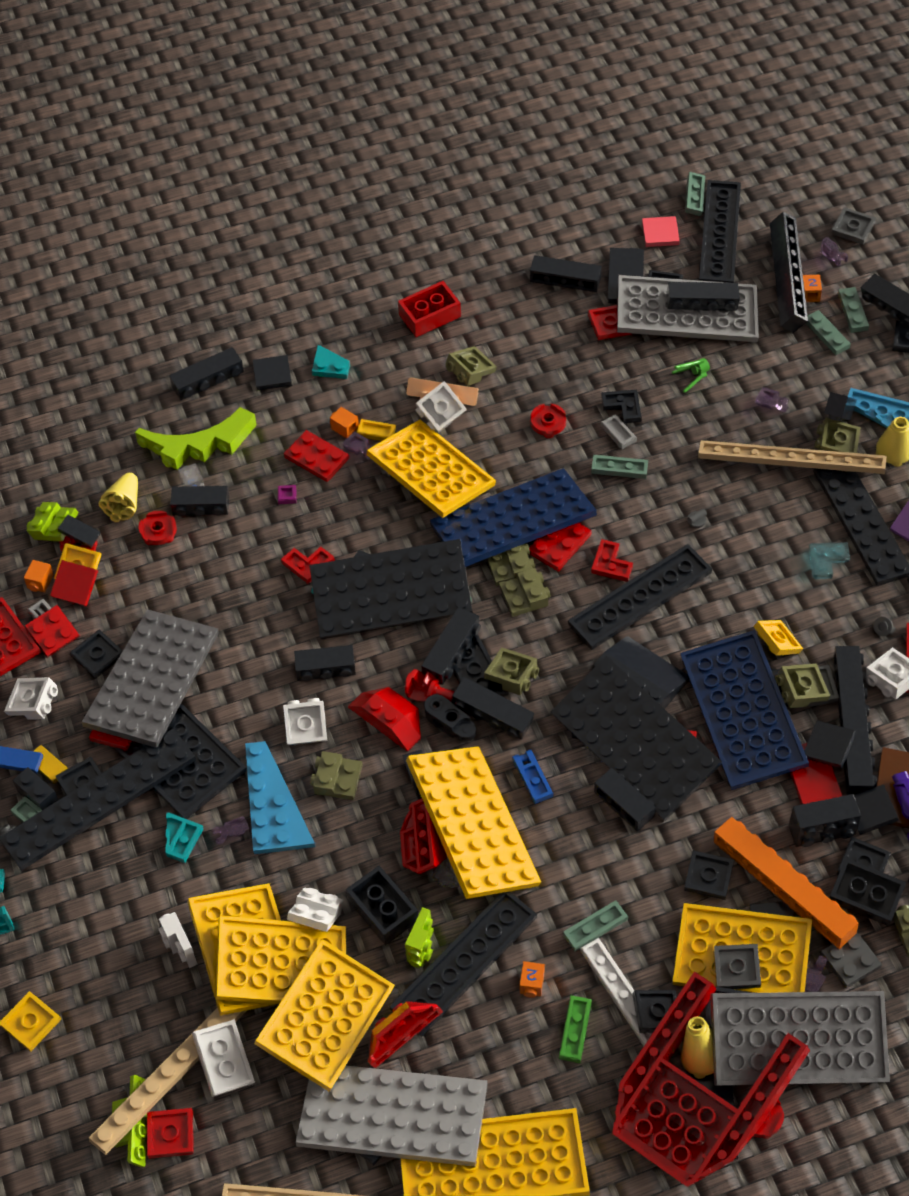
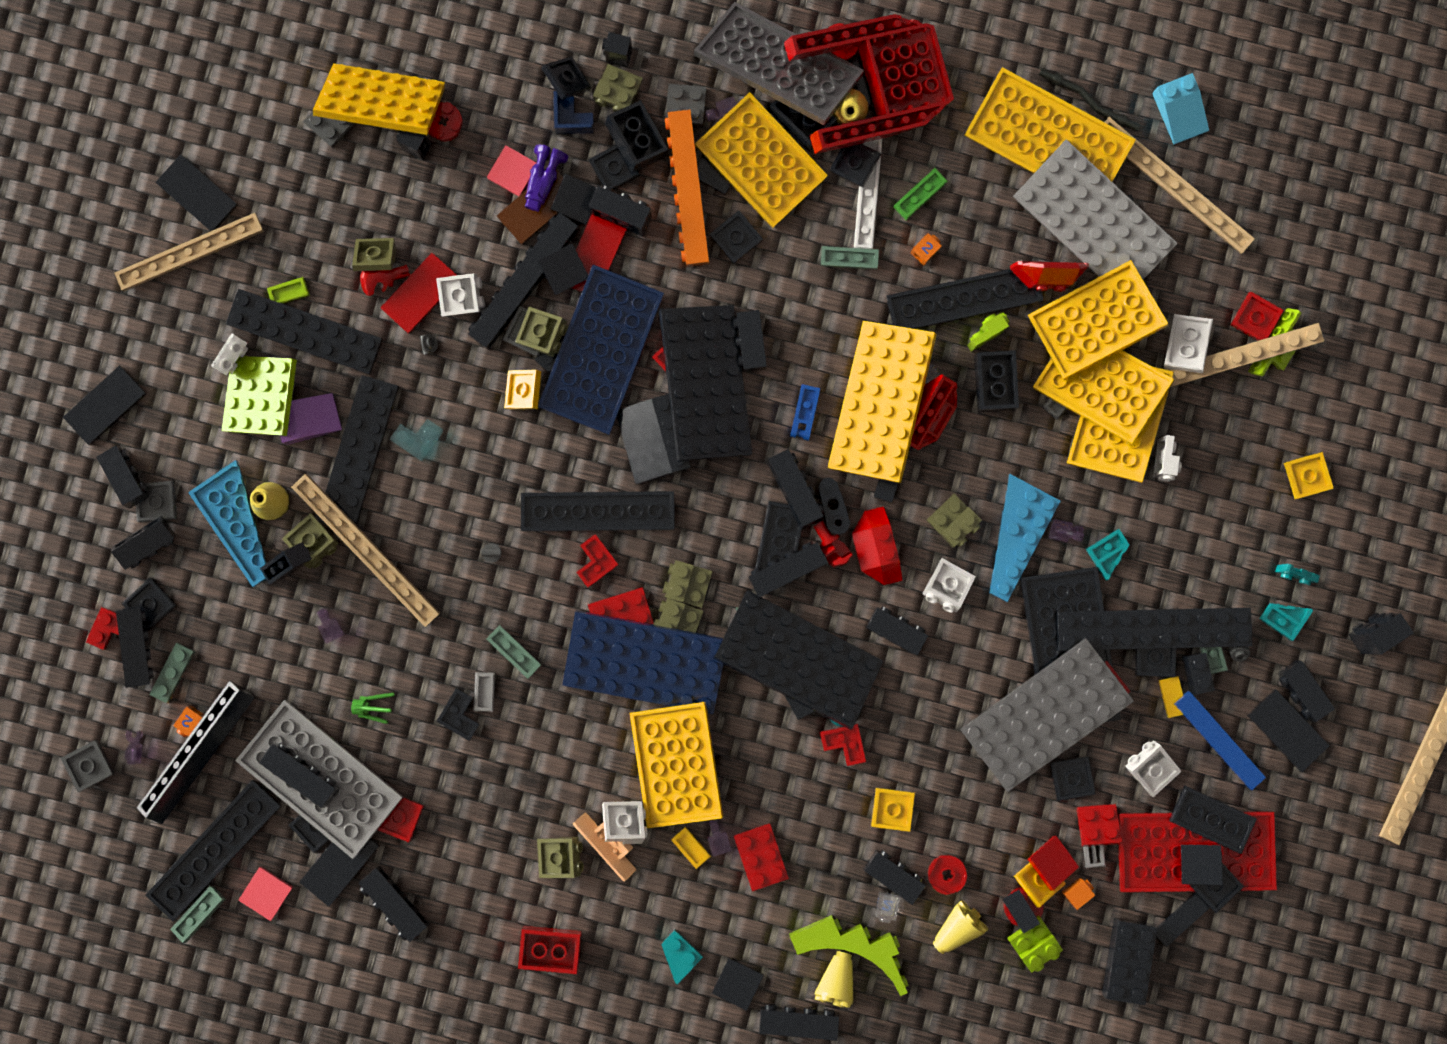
camera: 150 degrees left, 30 degrees up
magenta tile [278,485,297,505] -> none
white plate [287,888,343,932] -> none
orange brick [330,407,359,439] -> none
olive plate [484,647,539,695] -> none
red plate [530,404,566,438] -> none
dark grey plate [714,944,761,989] -> none
sand green plate [806,310,851,355] -> none
none -> light yellow cone [814,951,853,1008]
none -> yellow plate [871,788,915,832]

